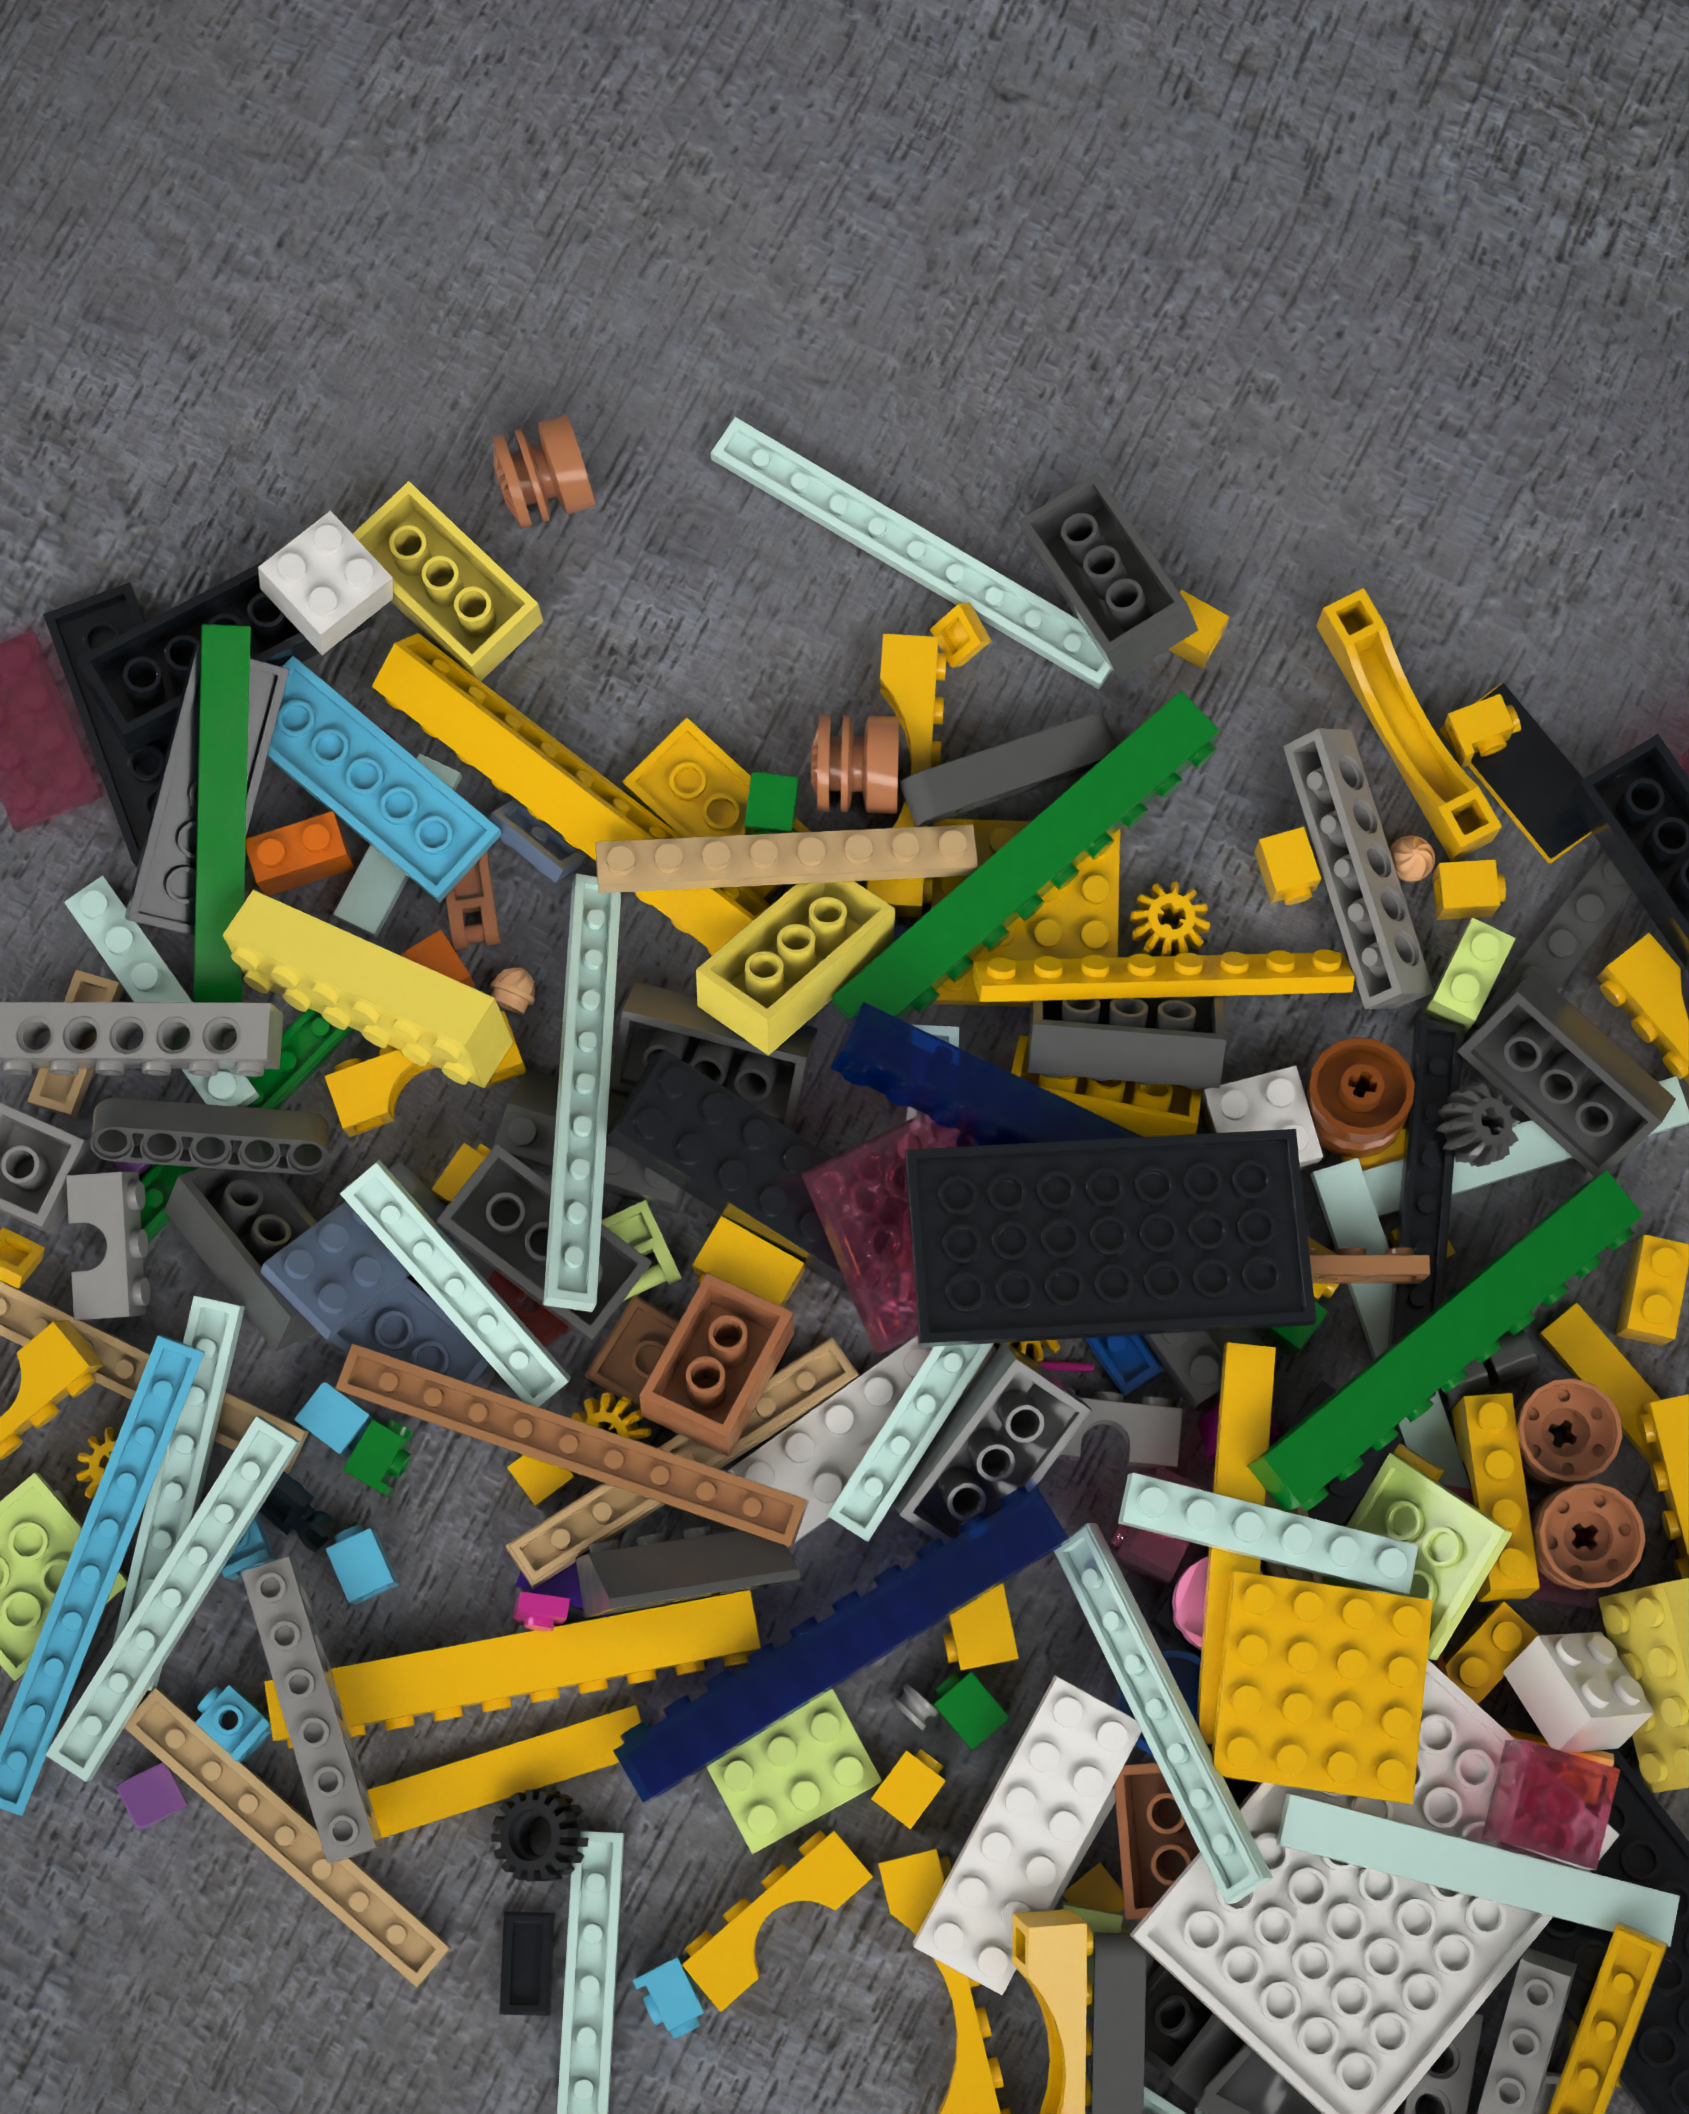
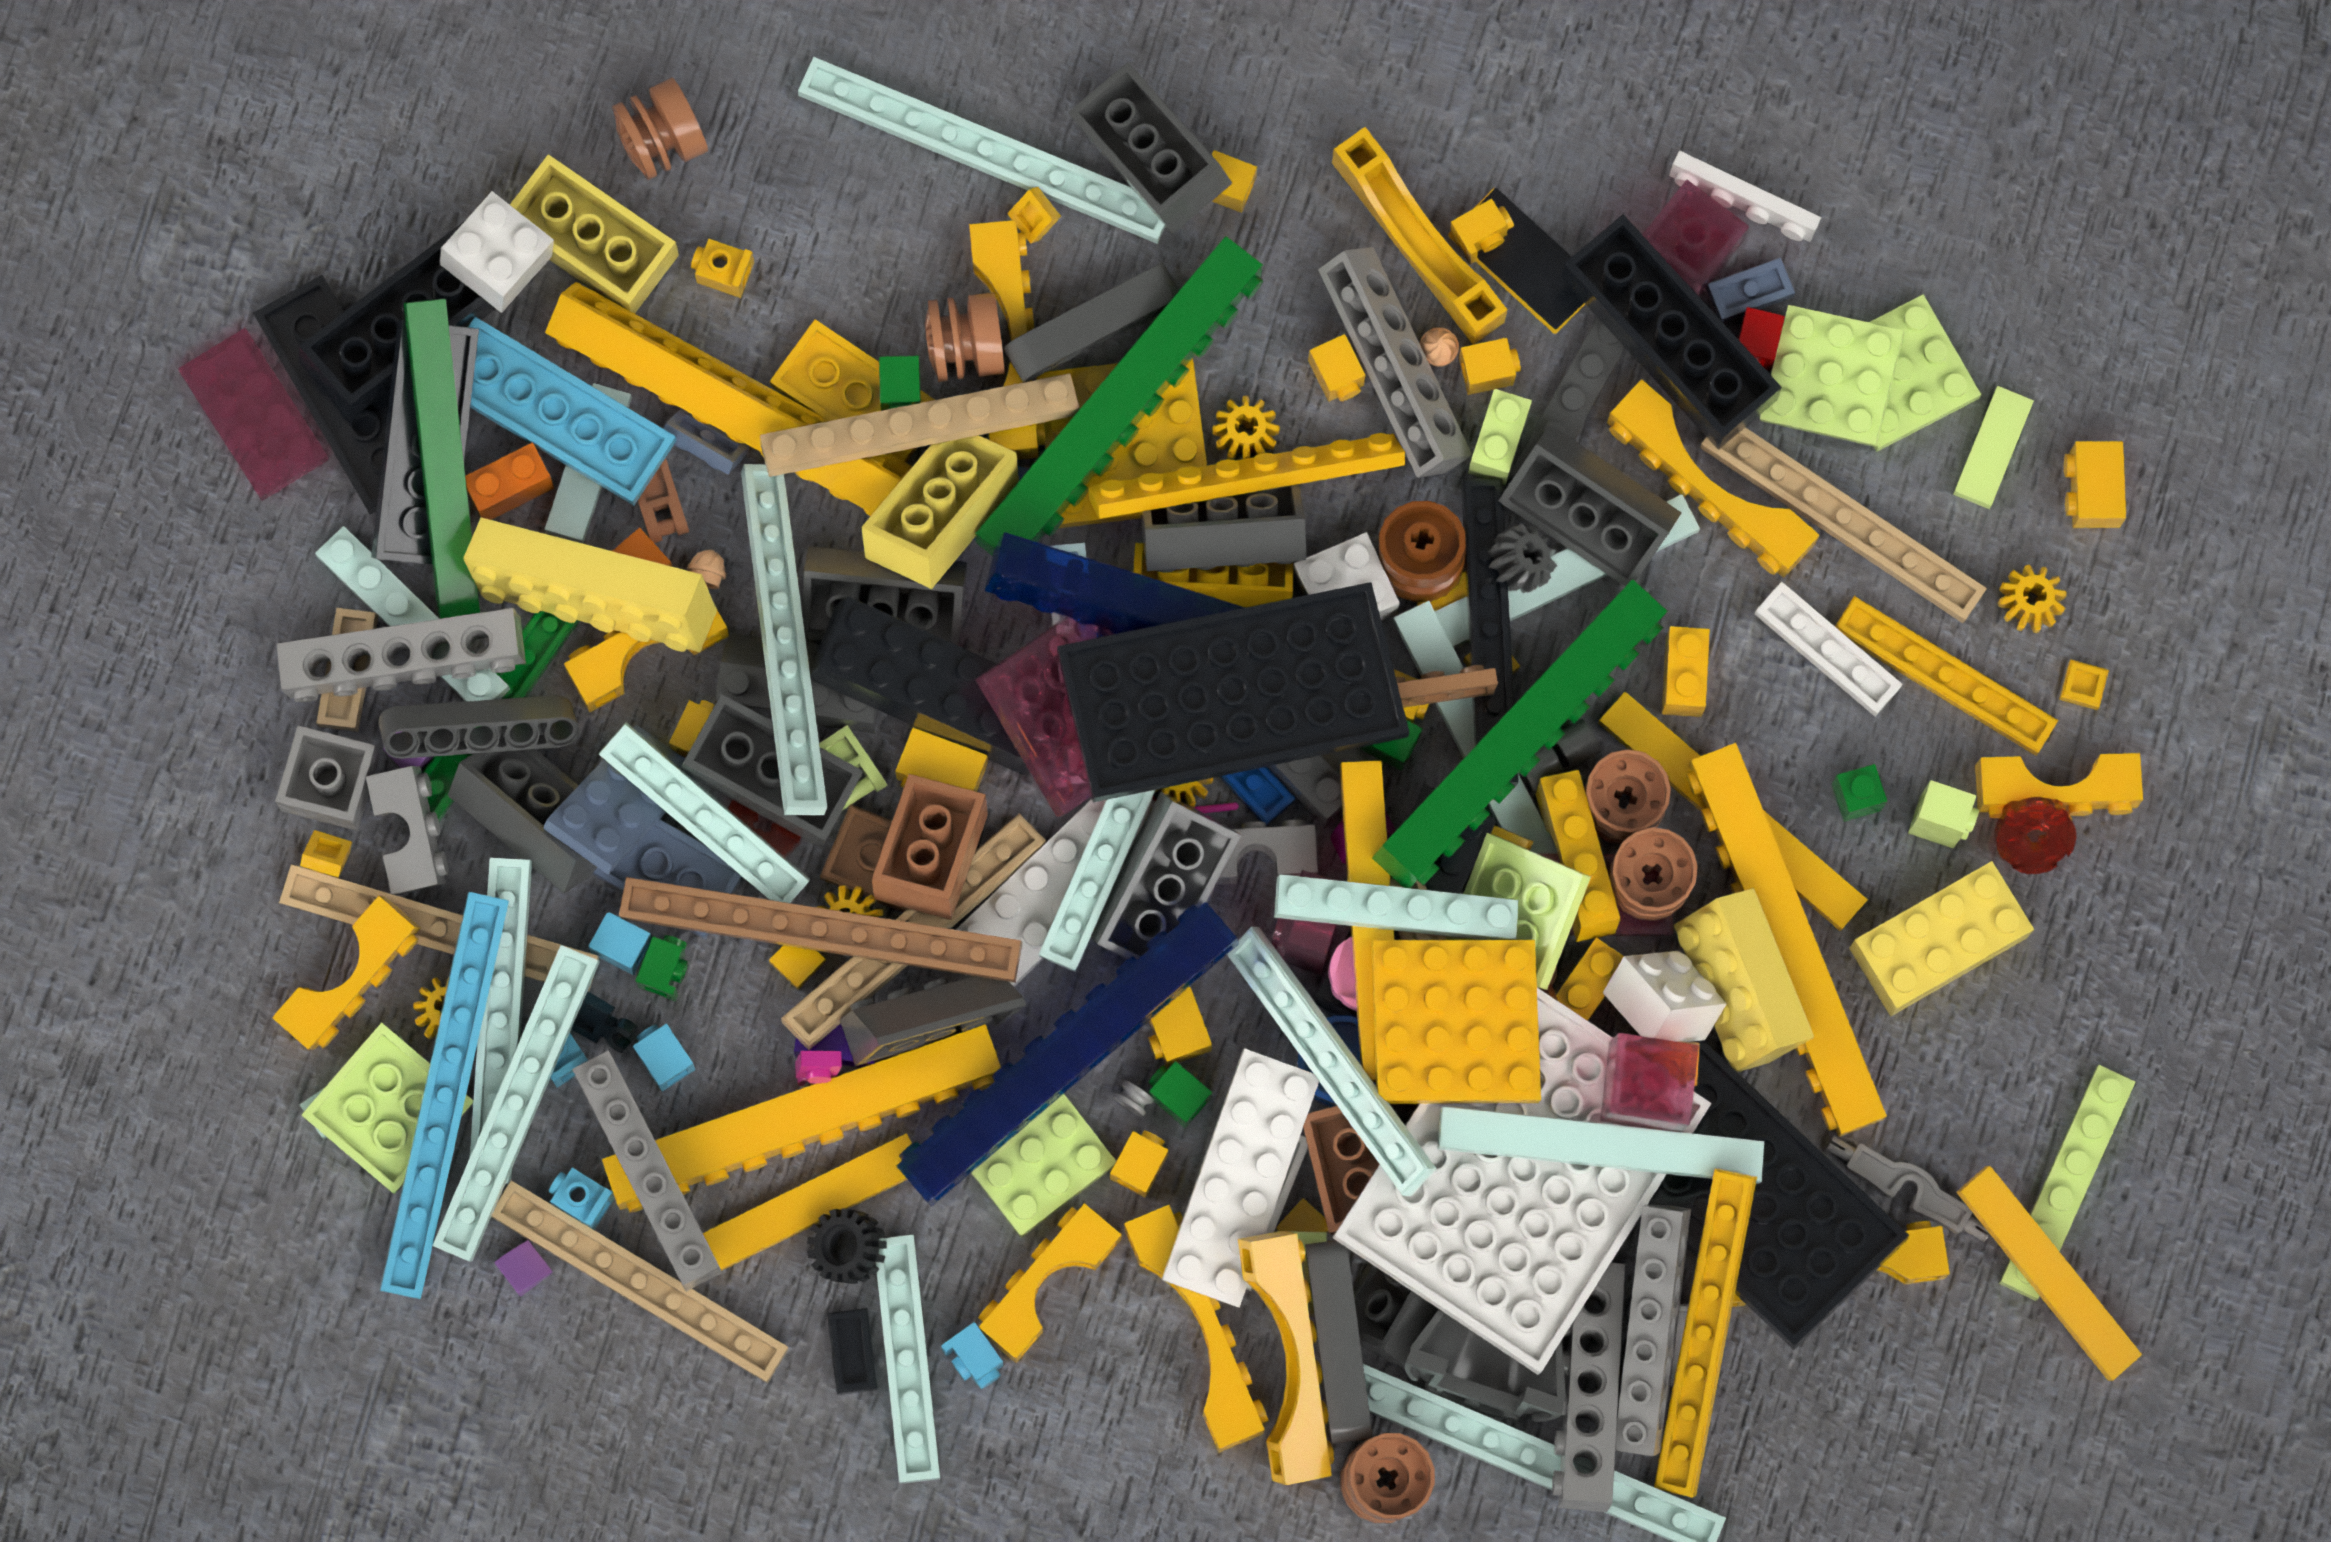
camera: 15 degrees left, 0 degrees up
none -> yellow brick [691,238,754,298]

